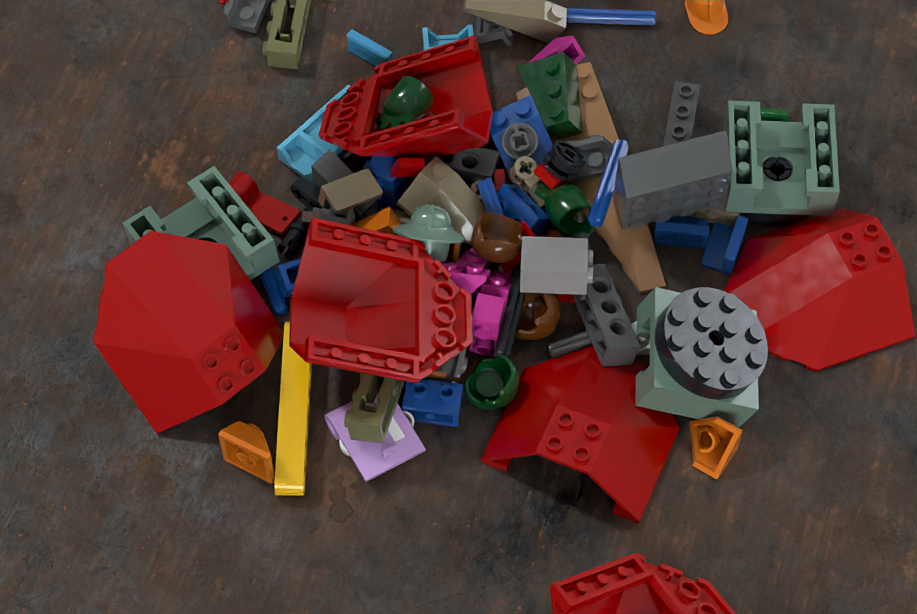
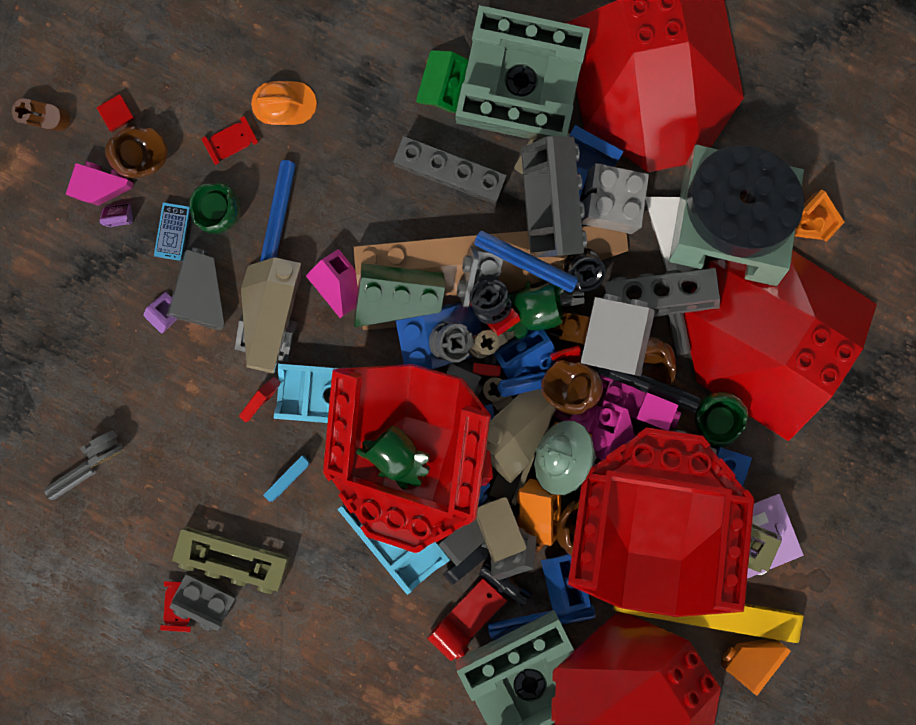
camera: 80 degrees left, 30 degrees up
none -> red tile [239,376,281,423]
none -> black wheel [563,248,606,291]
none -> light grey piece [581,164,649,234]

